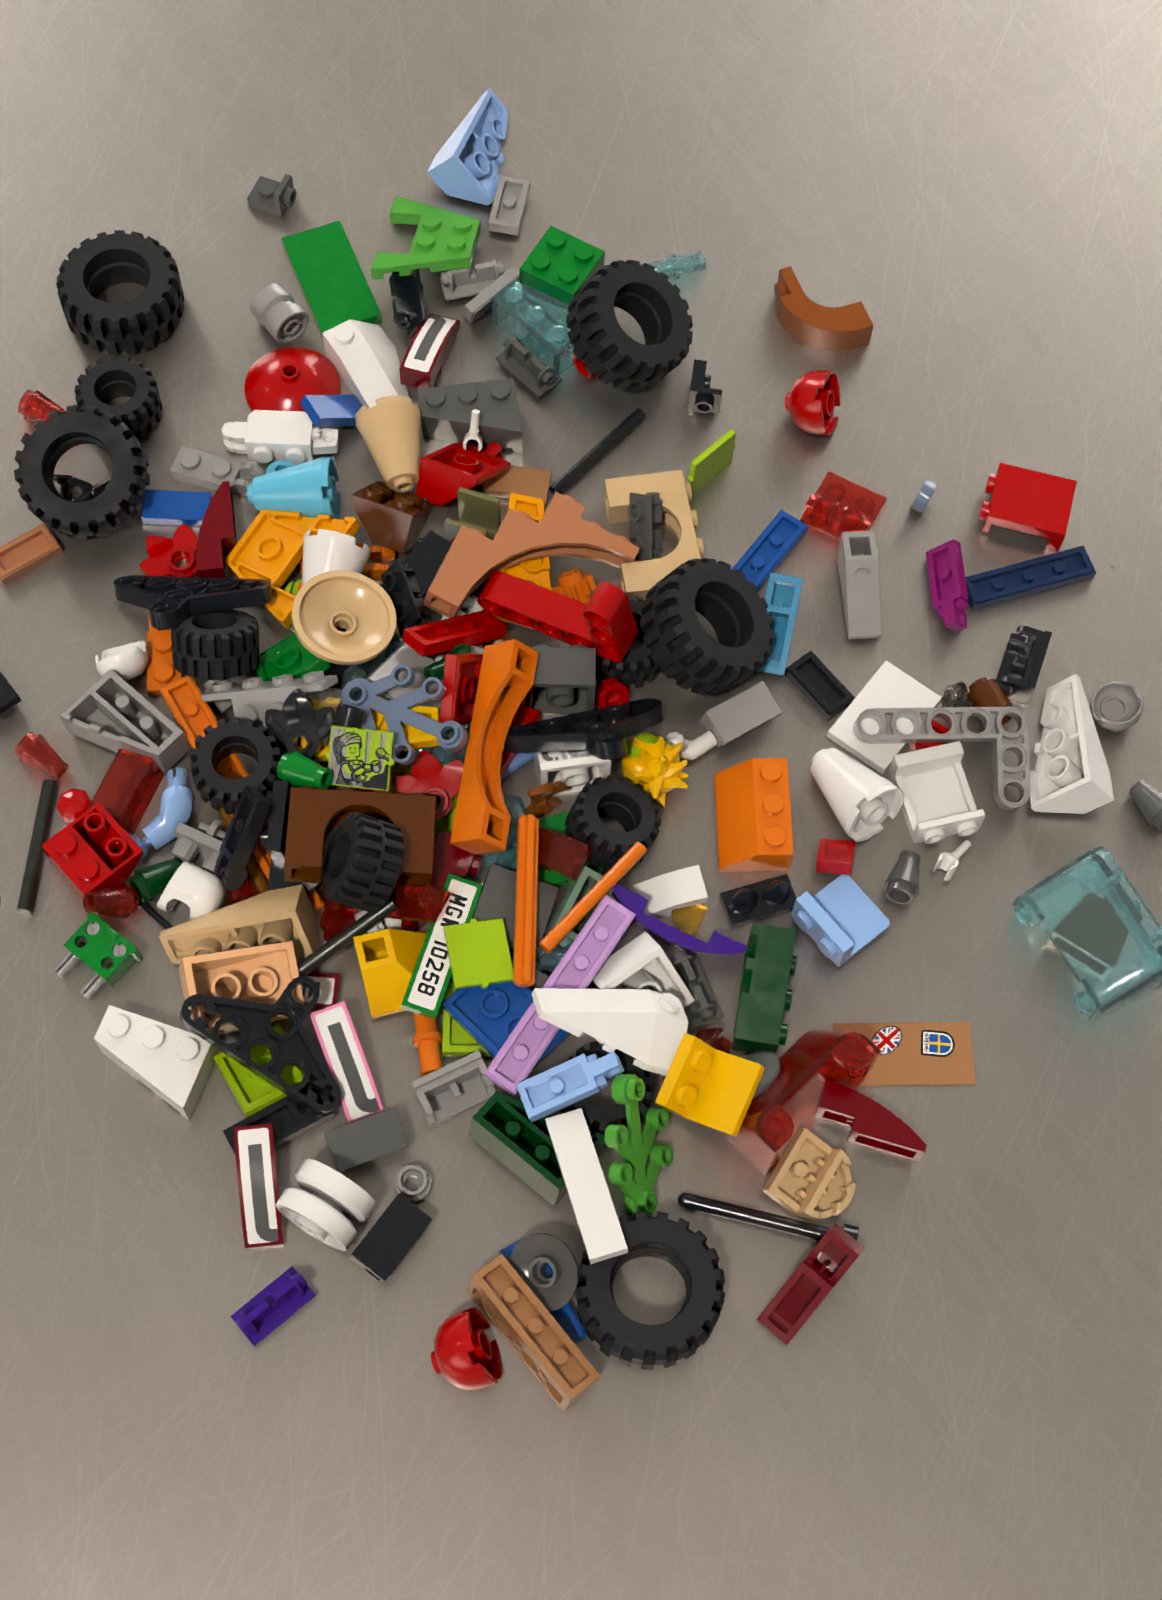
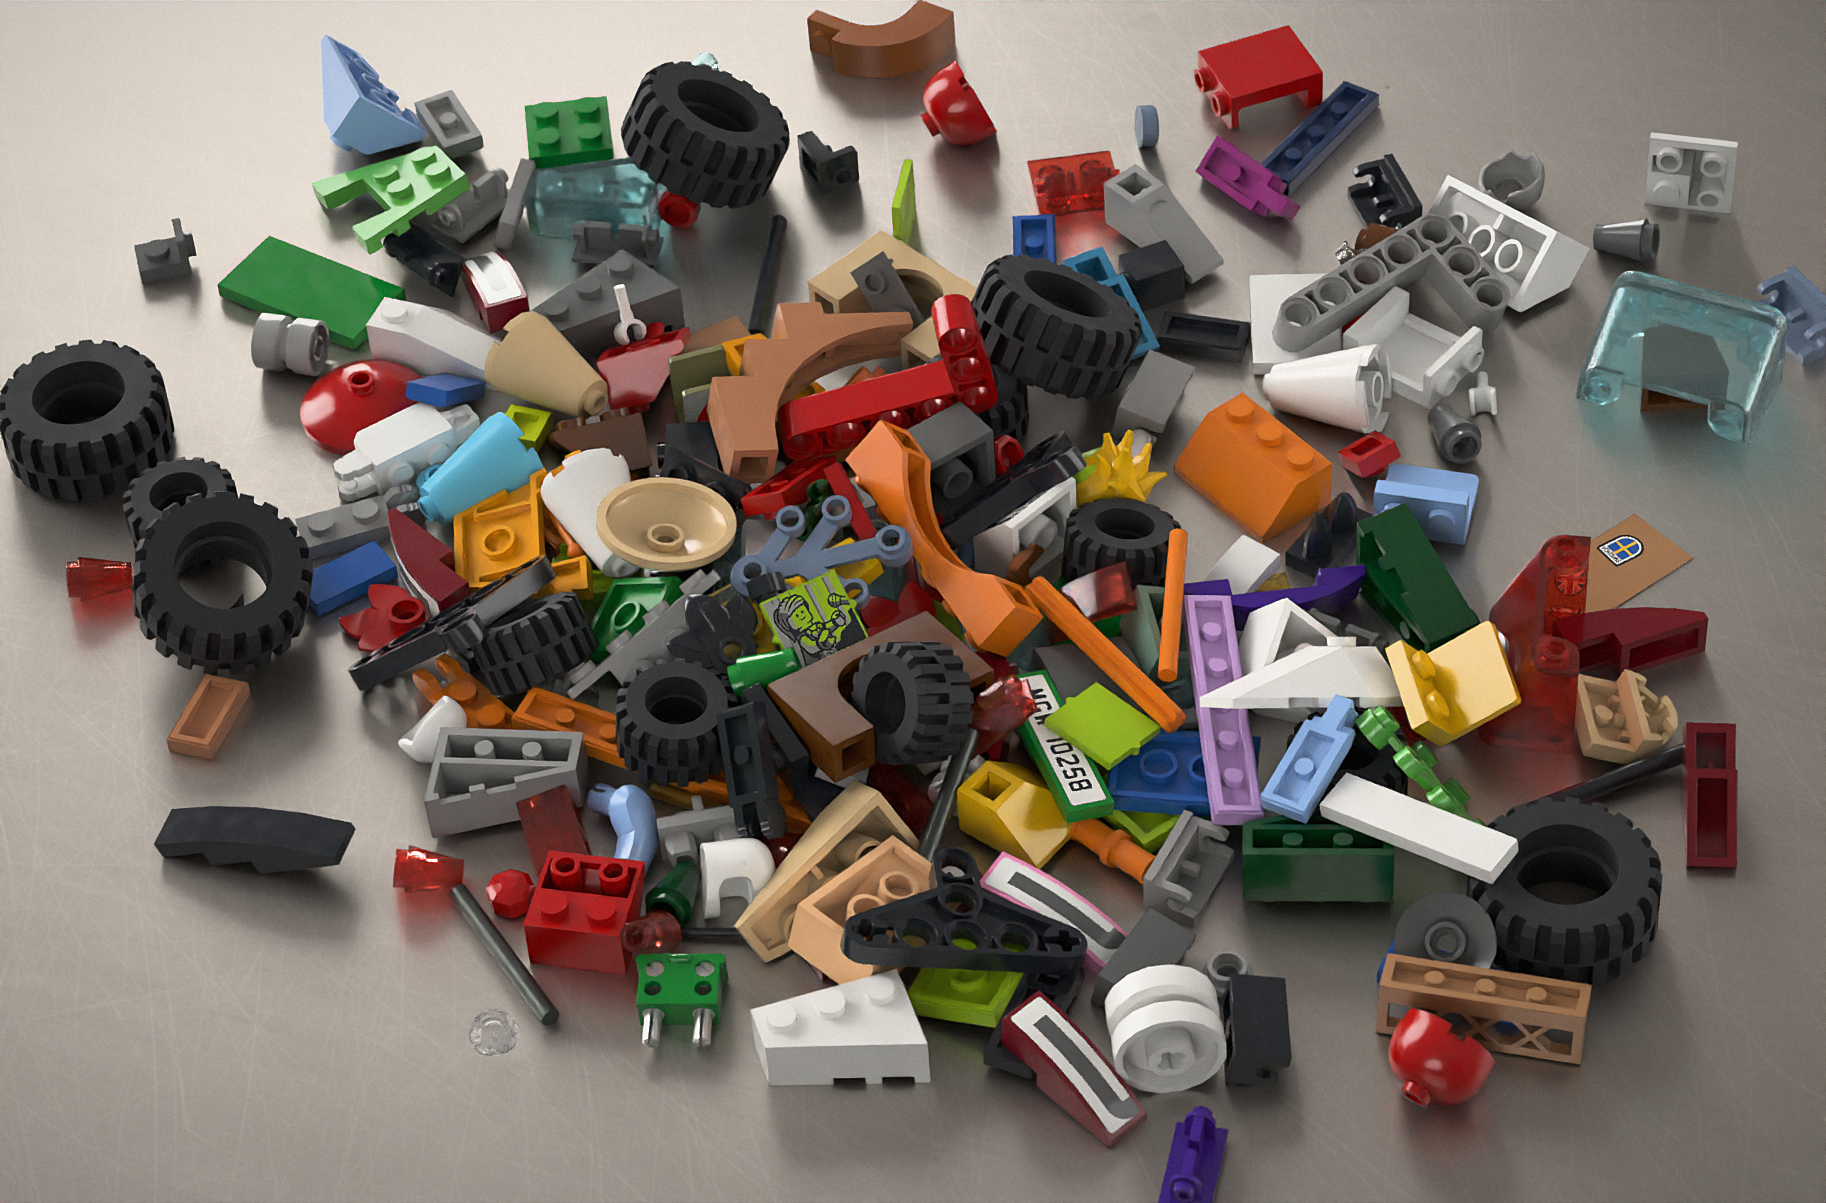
camera: 30 degrees left, 20 degrees down
none -> neon yellow plate [505,404,554,454]
none -> black brick [1117,240,1185,312]

